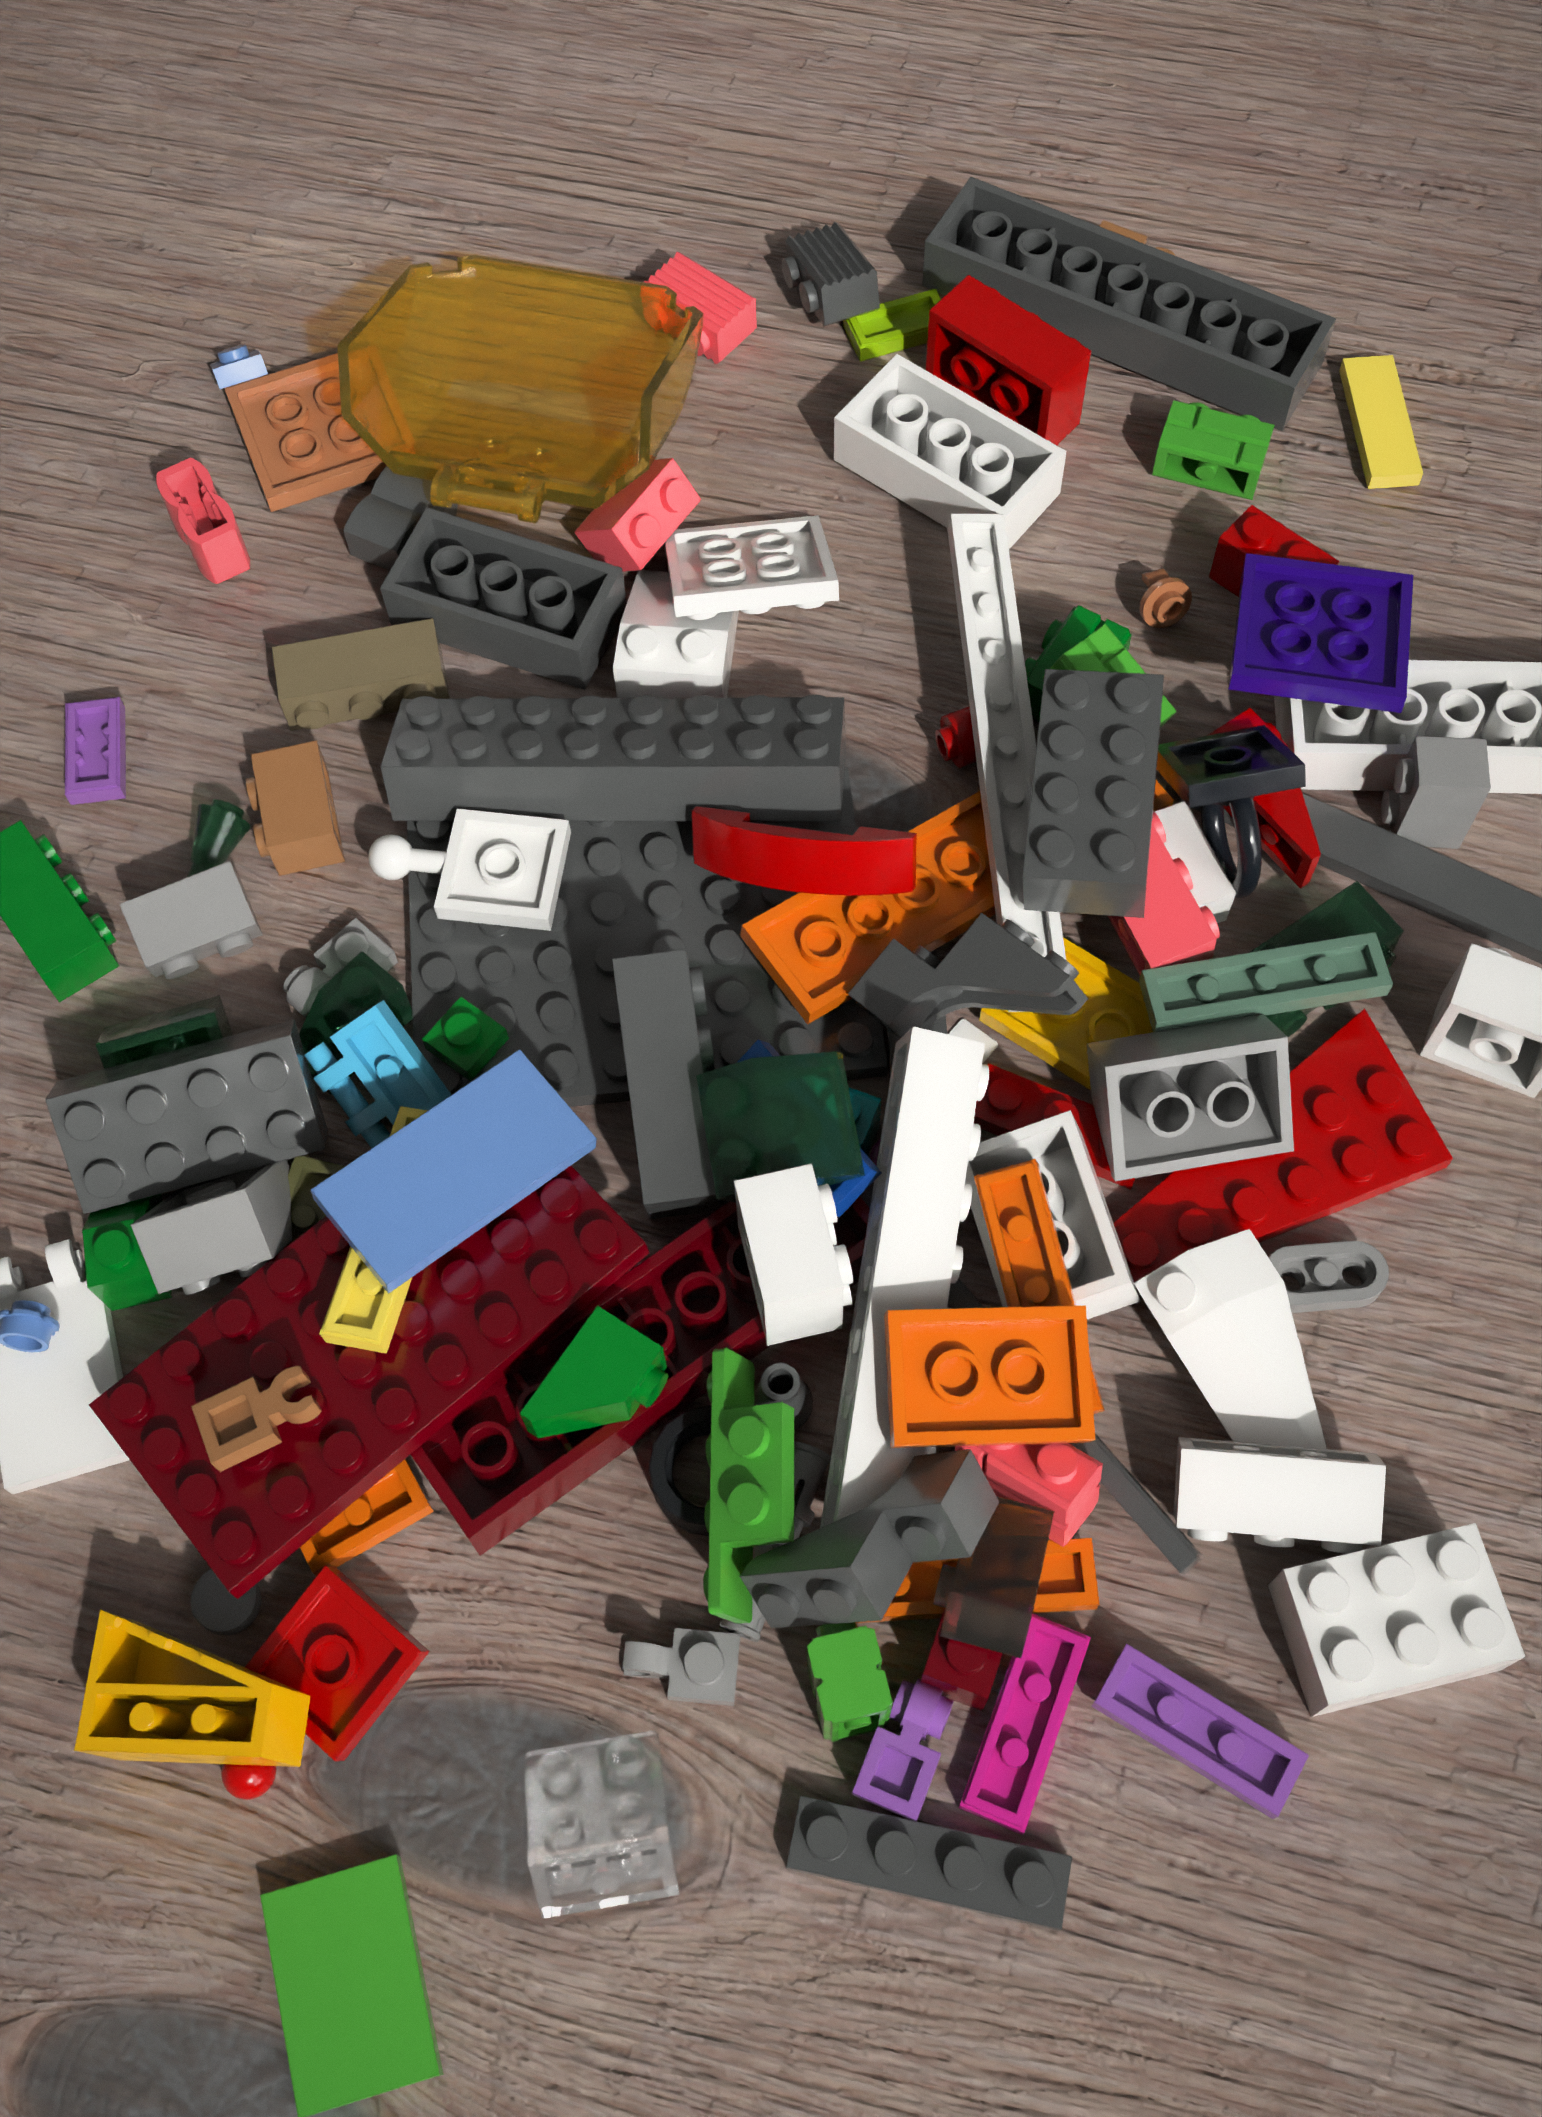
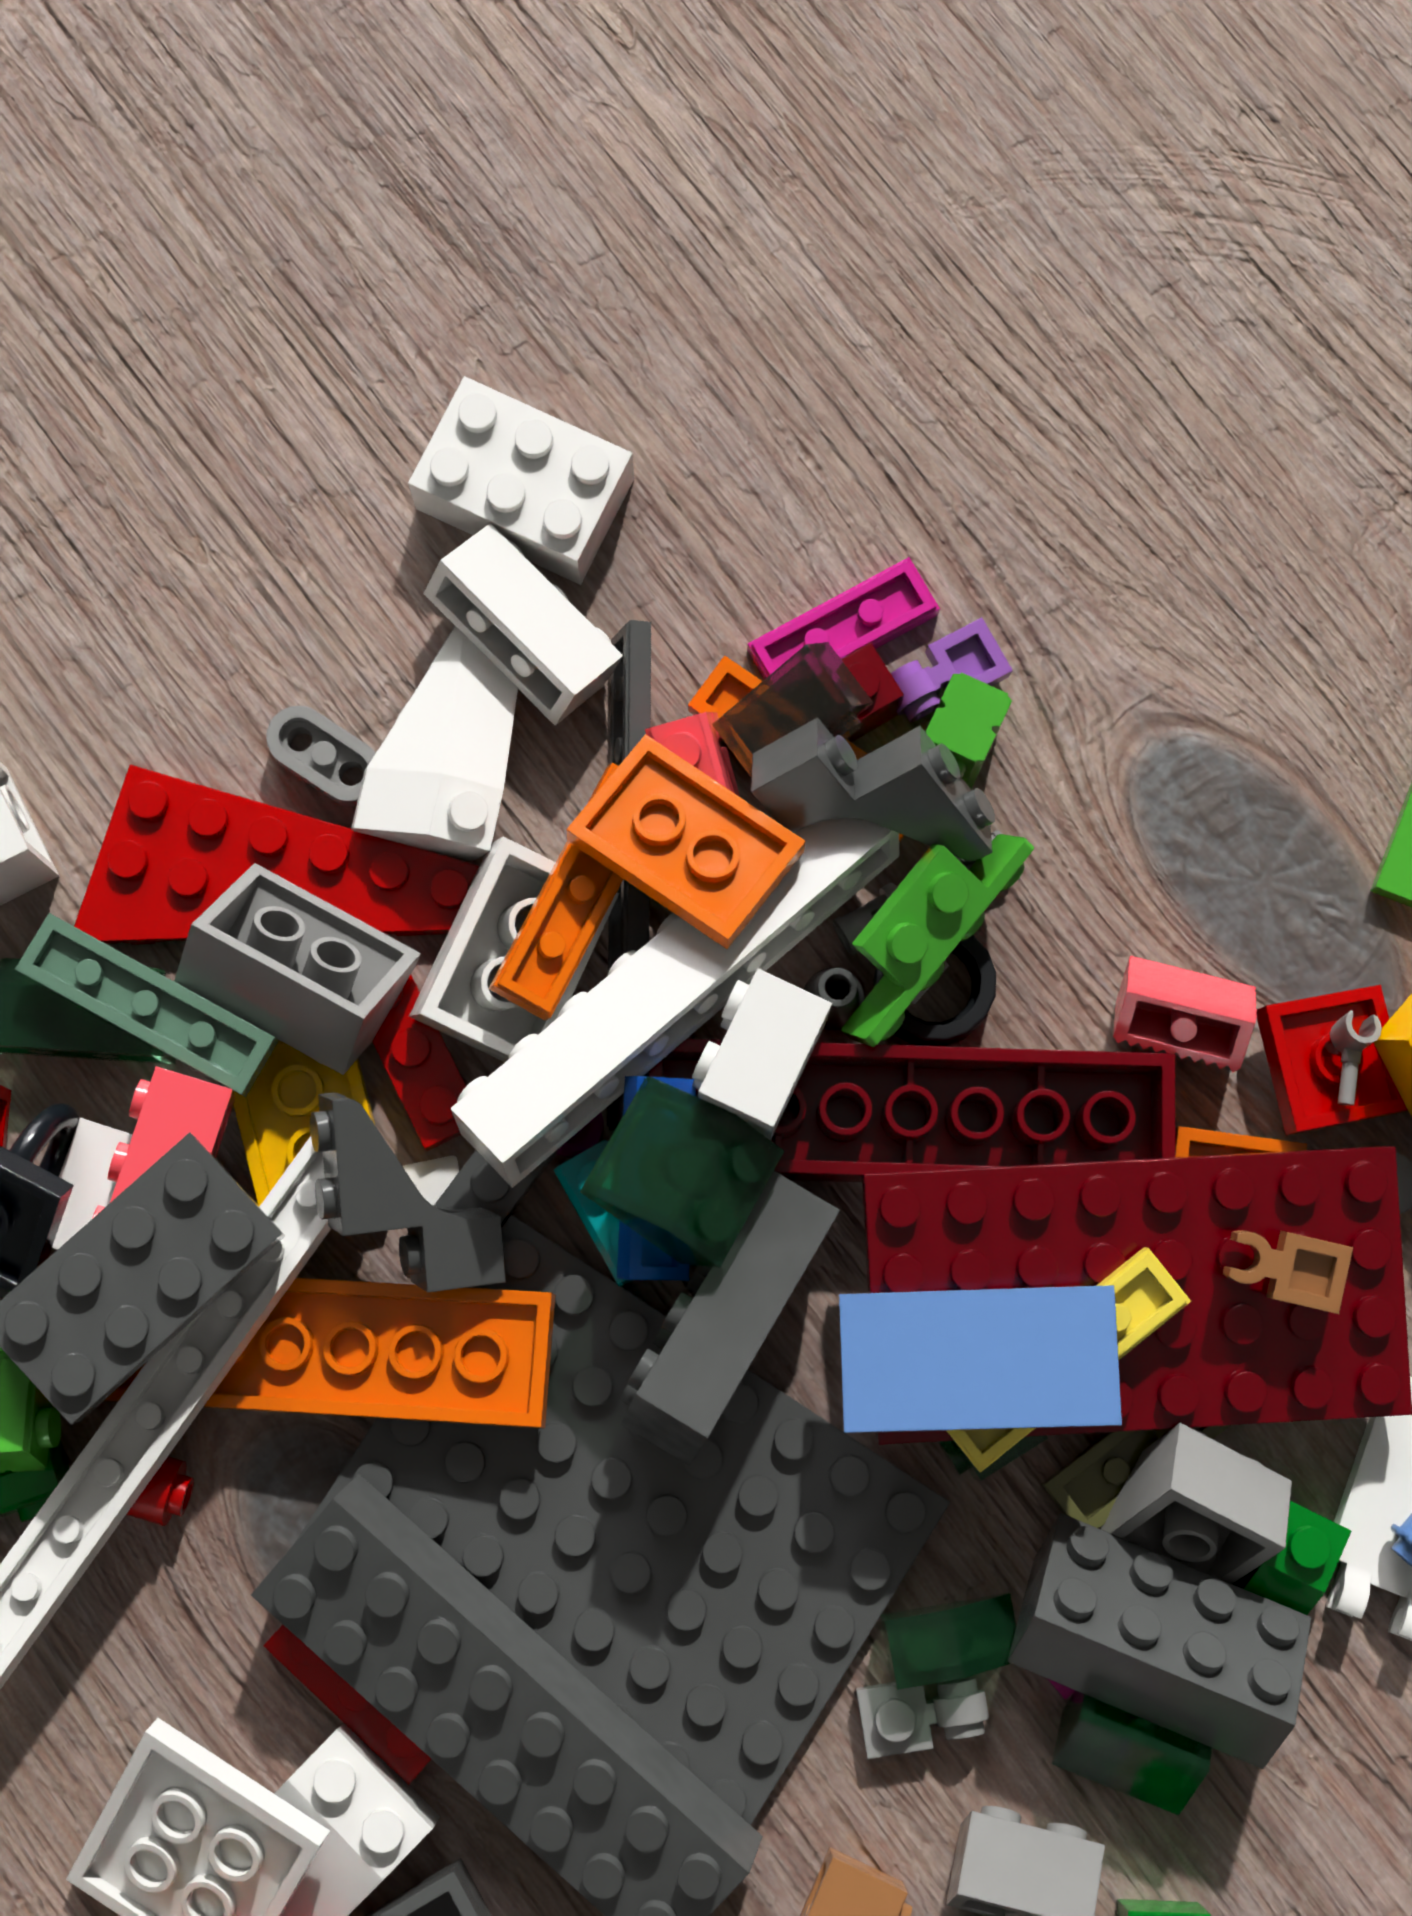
camera: 145 degrees left, 15 degrees up
medium azure plate [304,1000,451,1149] -> none
white plate [368,809,571,931] -> none
green plate [422,997,509,1081] -> none
green slope [519,1306,668,1439] -> none
clear bracket [525,1731,680,1919] -> none
light grey plate [622,1628,740,1706] -> none
red slope [692,806,917,896] -> none
dark grey plate [786,1796,1072,1931] -> none
medium lavender plate [1092,1644,1309,1819] -> none
none -> coral brick [1113,956,1257,1073]
none -> light grey hand [1330,1010,1382,1106]

